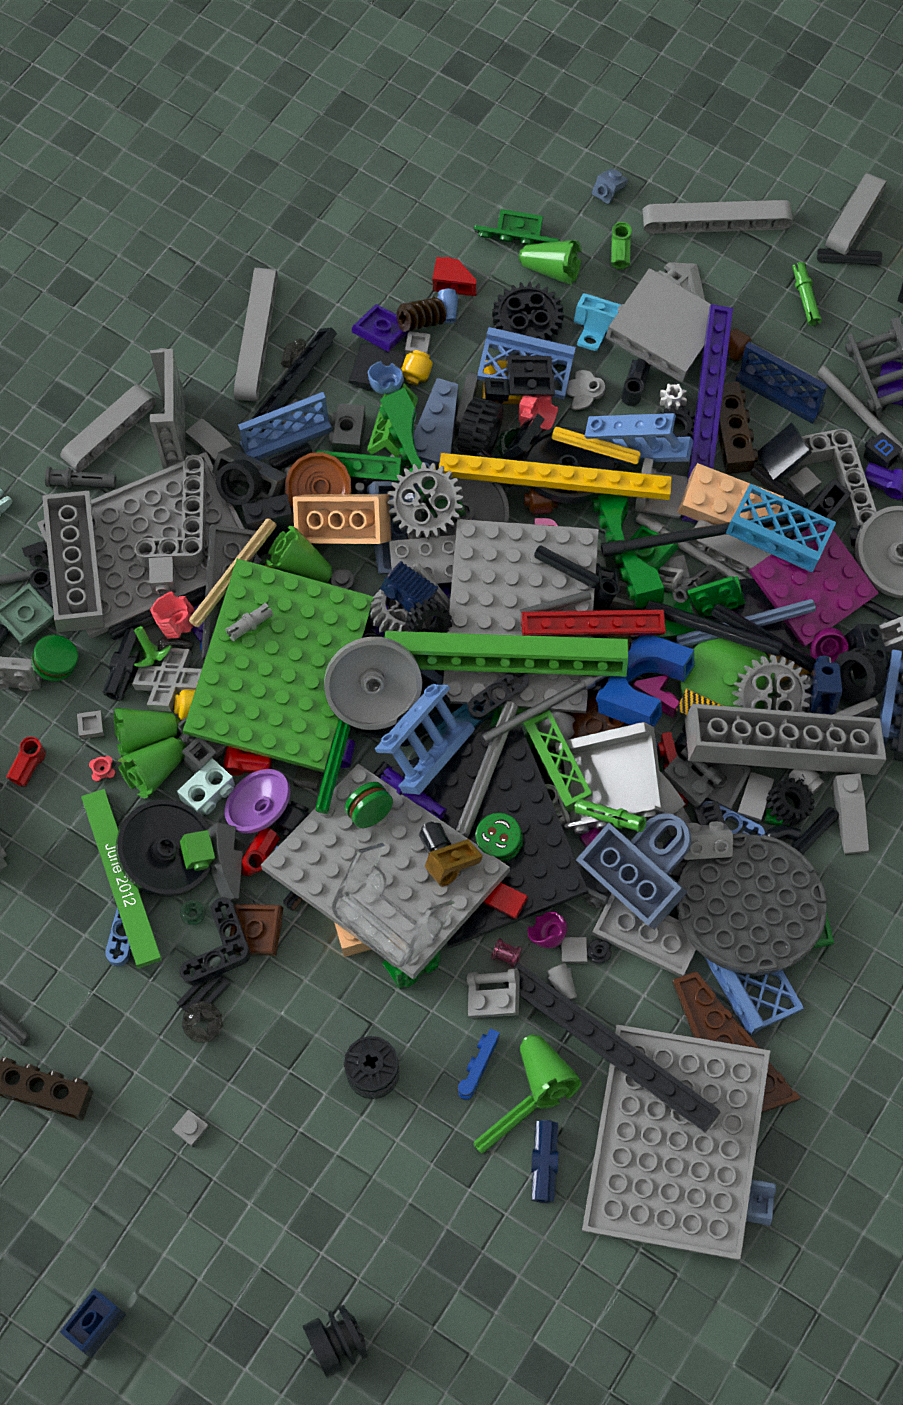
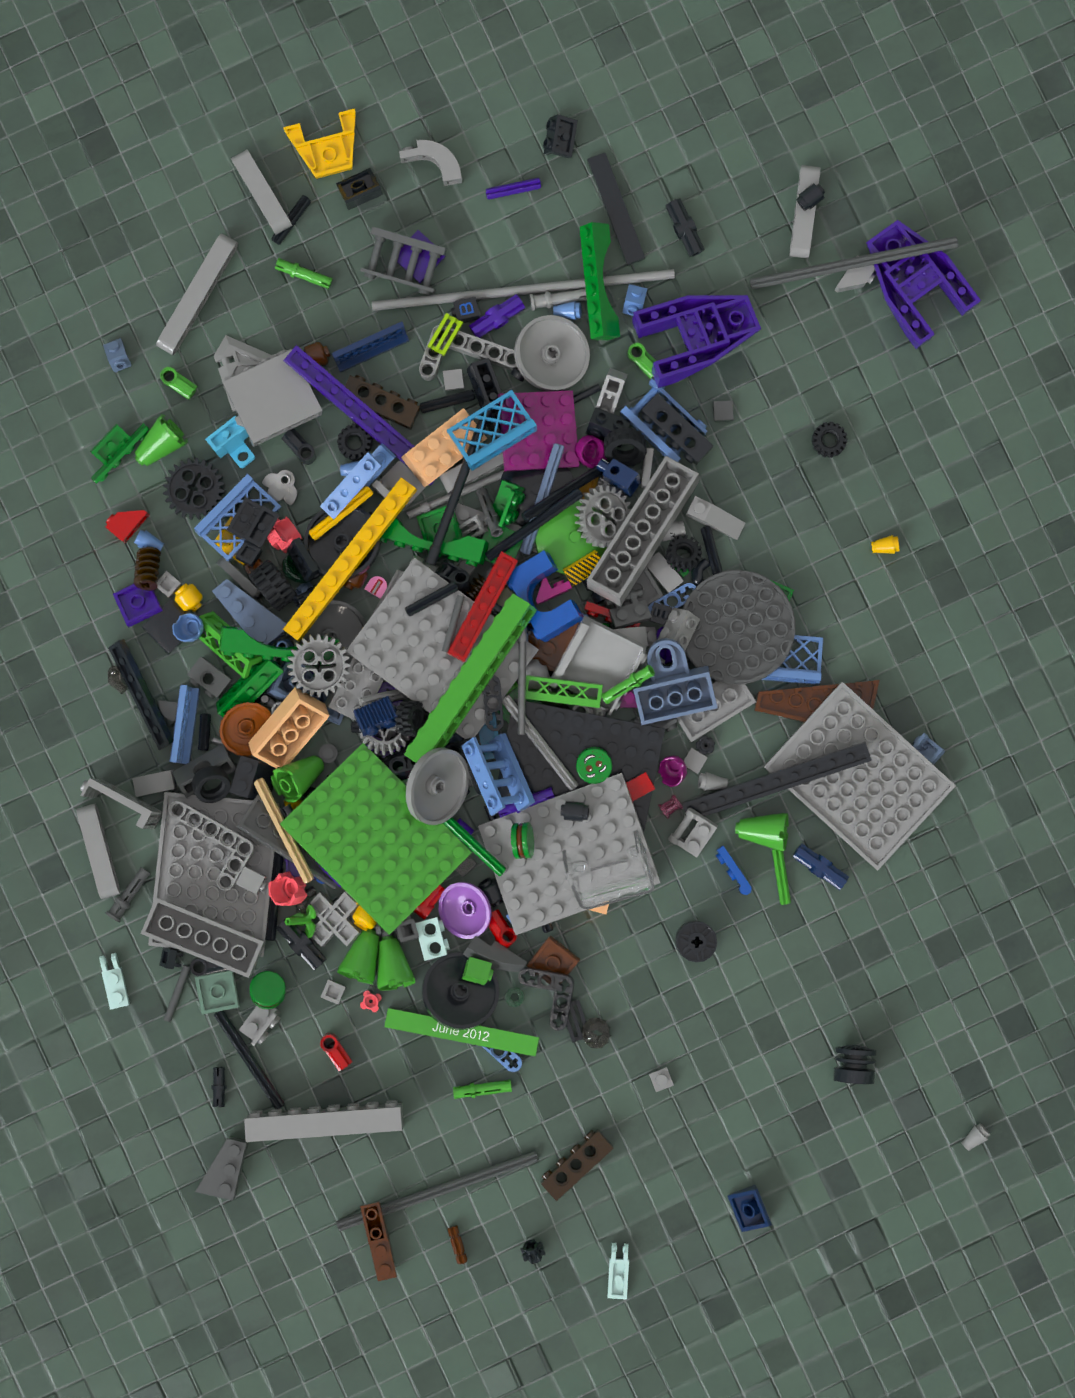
camera: 60 degrees left, 20 degrees up
light grey pin [225,603,273,641] -> none
light grey beam [234,268,278,402] -> none
pearl gold plate [425,839,483,887] -> none
white gear [660,384,687,411] -> none
black slope [757,422,812,482] -> none
none -> lime tile [428,313,463,356]
none -> bright green pin [453,1079,512,1099]

